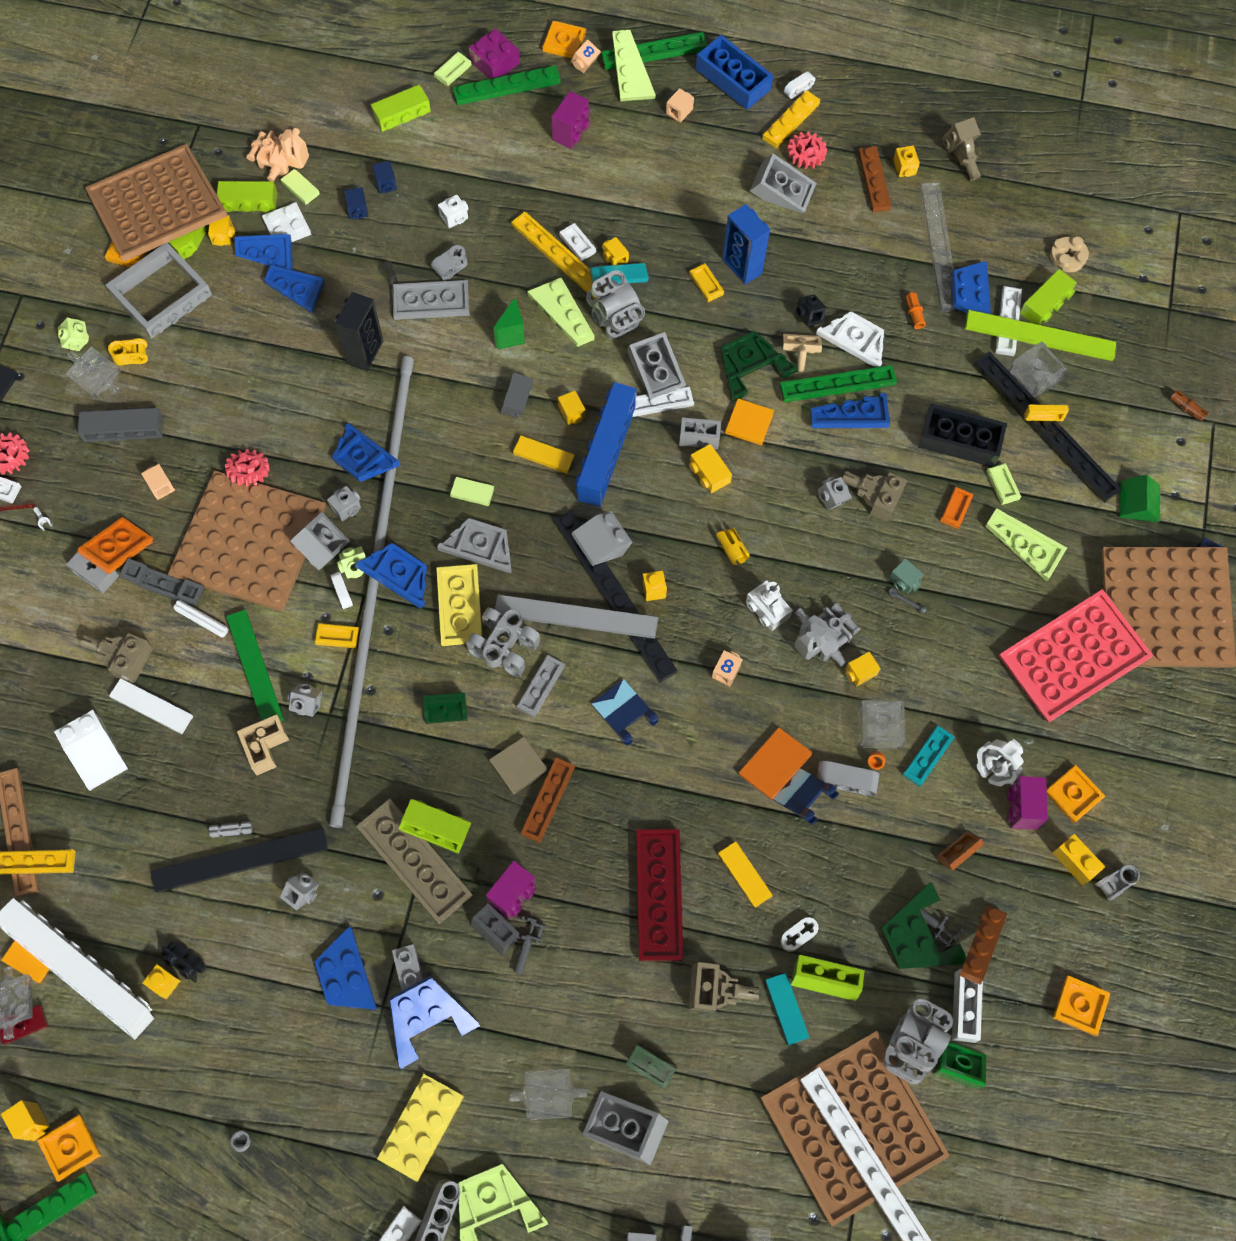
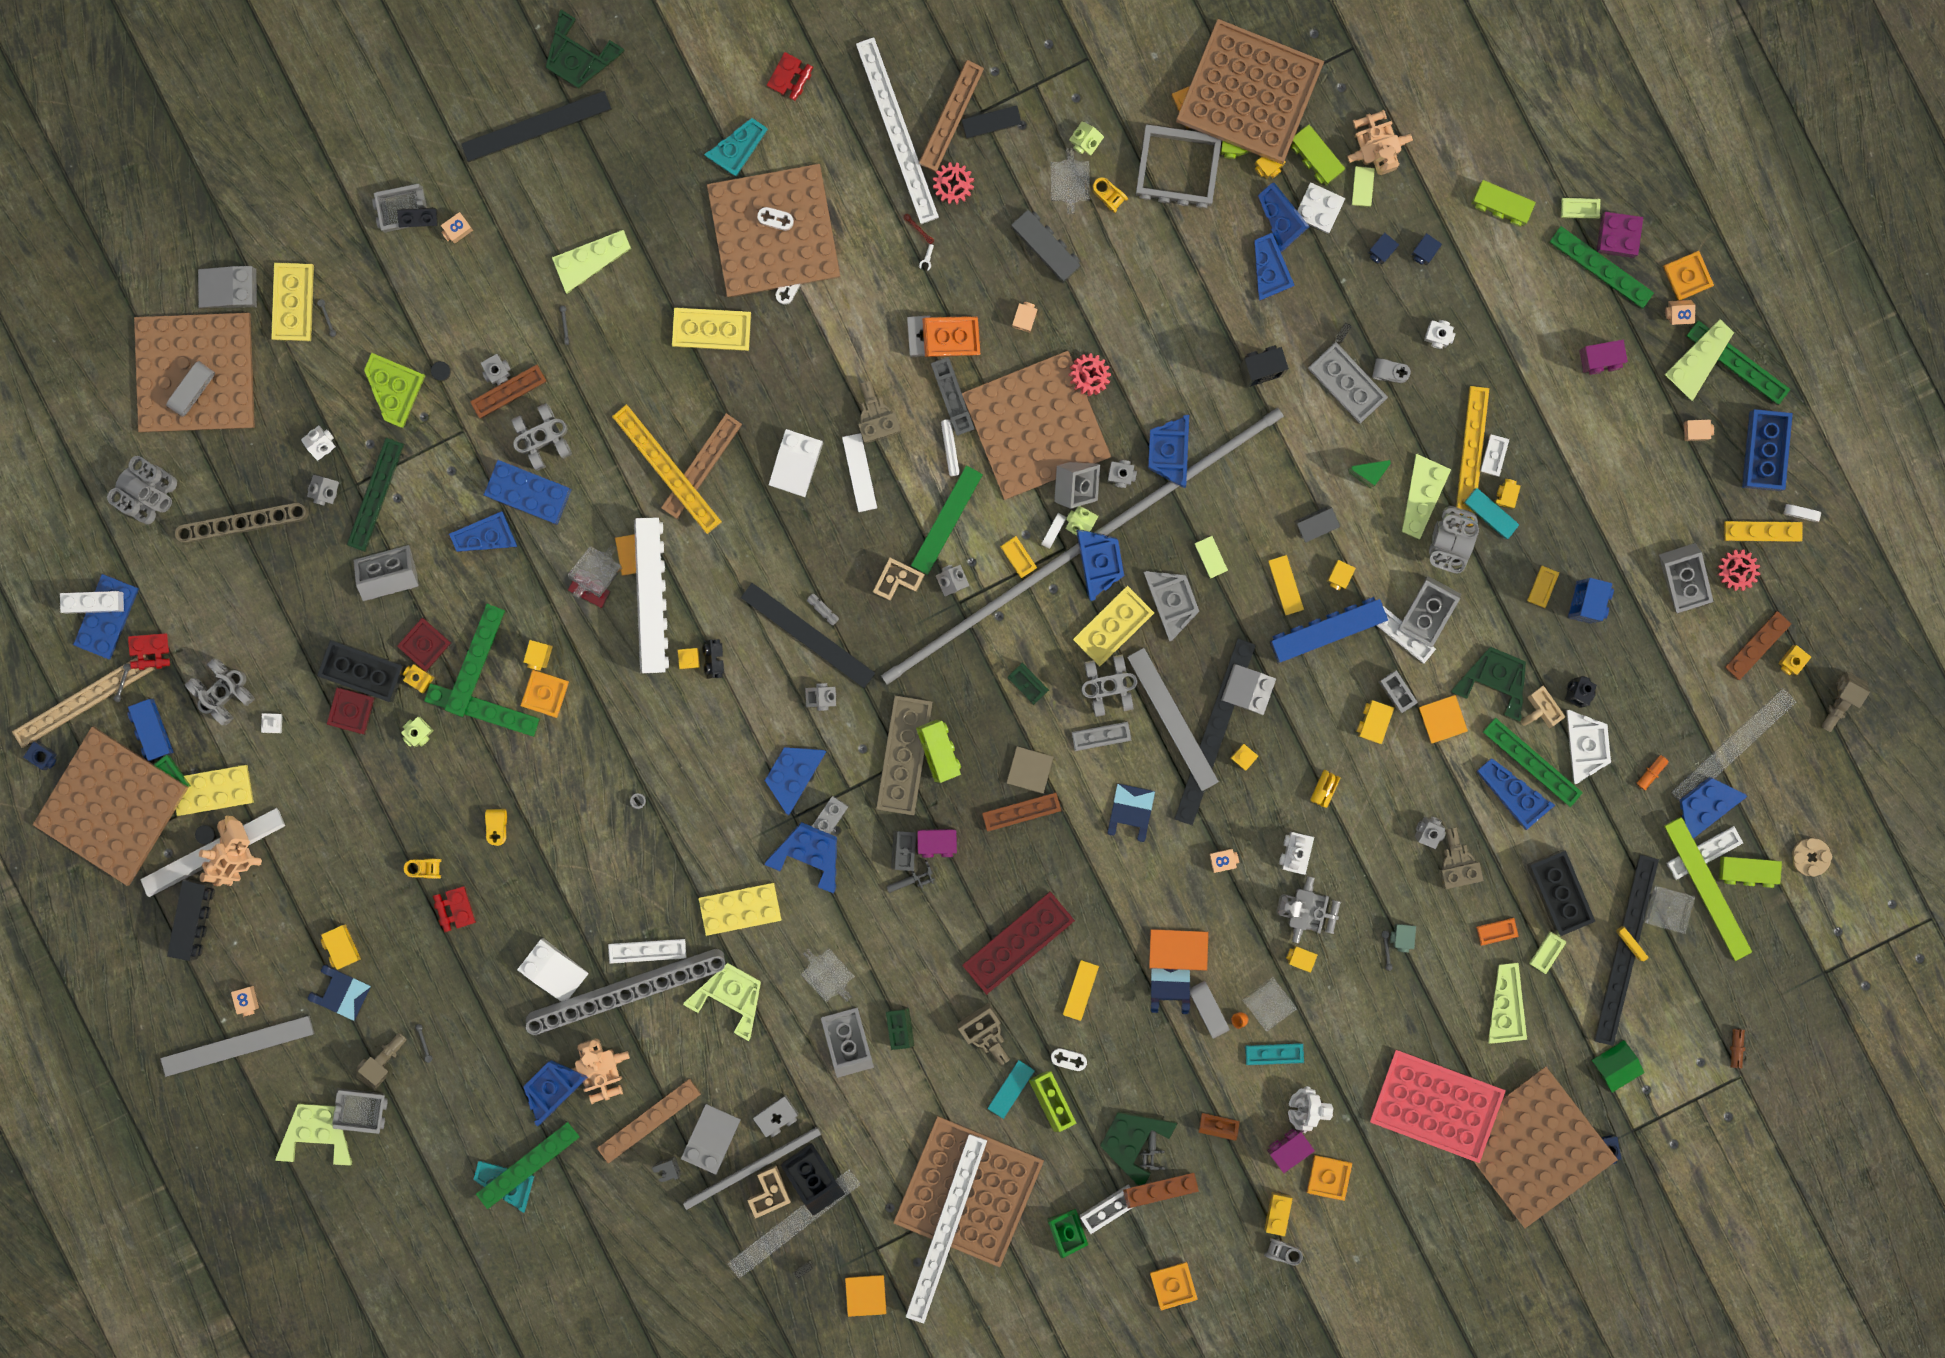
camera: 55 degrees right, 20 degrees up
light grey piece [883,999,953,1084] -> none

